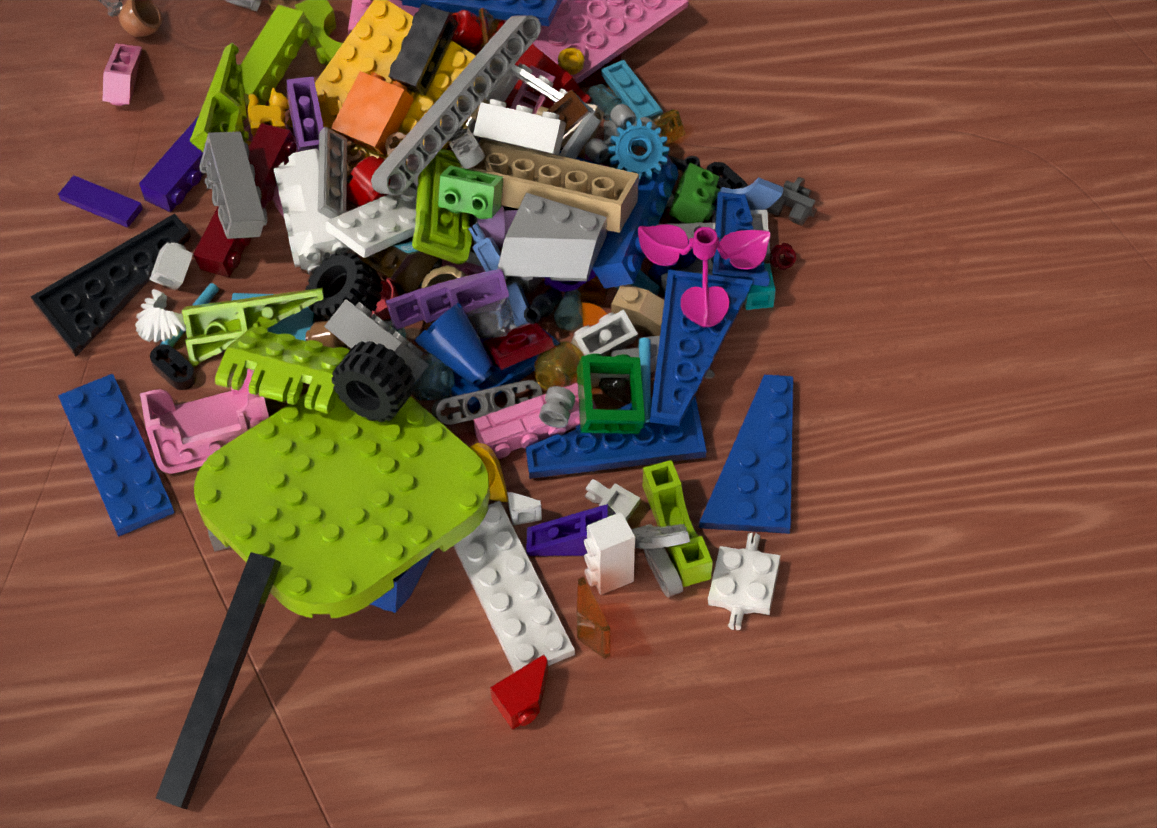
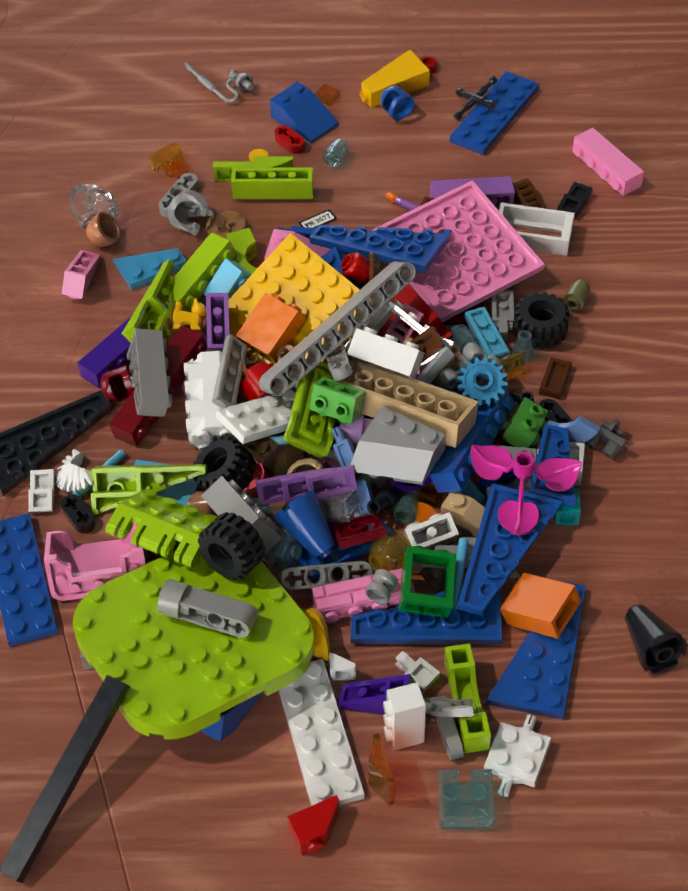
camera: 10 degrees right, 5 degrees down
dark purple tile [58,175,143,228] -> none
white brick [149,242,193,290] -> none
black brick [388,4,458,96] -> none
yellow tile [558,48,584,75] -> none
dark red plate [770,243,796,270] -> none
none -> white slope [29,469,55,513]
none -> dark red helmet [100,365,135,402]
none -> dark azure wing [113,248,187,290]
none -> light grey beam [157,579,259,638]
none -> medium azure brick [203,258,252,300]
none -> clear light blue piece [437,769,495,830]
none -> light grey hinge [492,291,514,341]
none -> orange brick [500,573,581,639]
none -> clear light blue cone [512,330,534,362]
none -> black tyre [513,292,570,350]
none -> reddish brown tile [539,357,572,400]
none -> olive brick [563,280,590,311]
none -> black cone [625,605,688,674]

